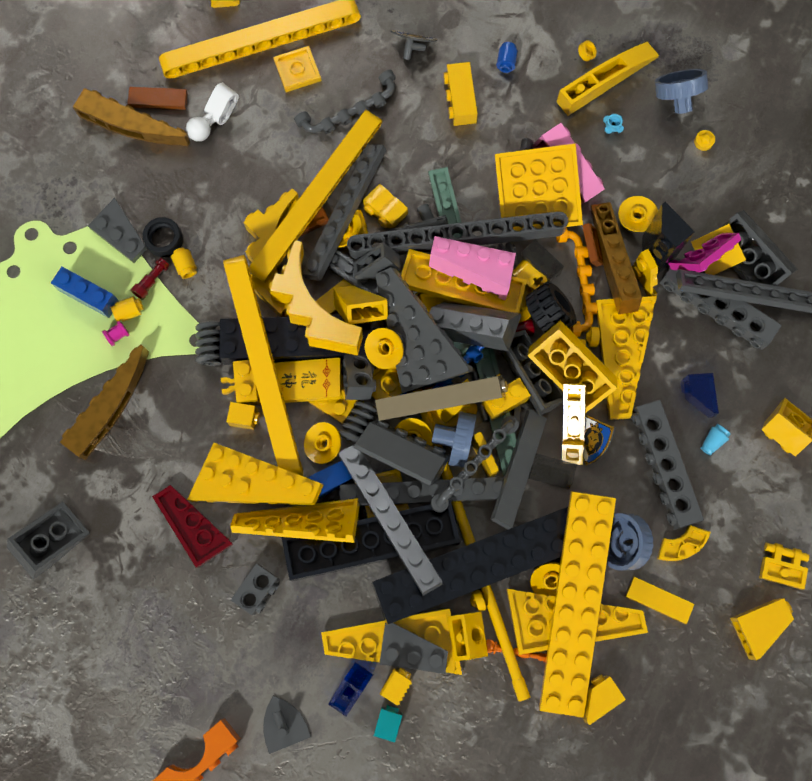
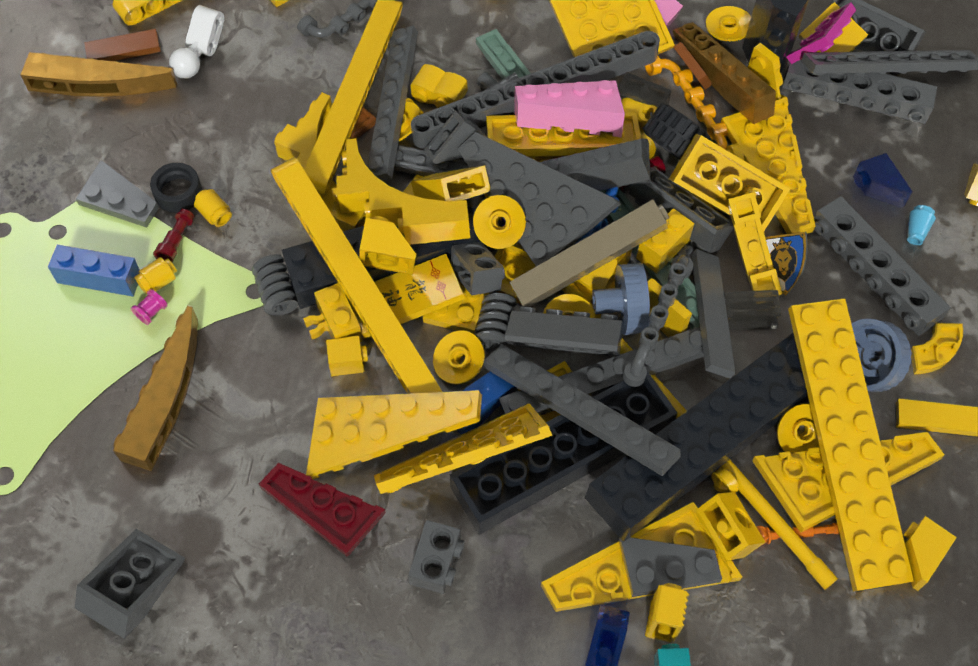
camera: 20 degrees left, 15 degrees down
none -> yellow slope [360,216,416,275]

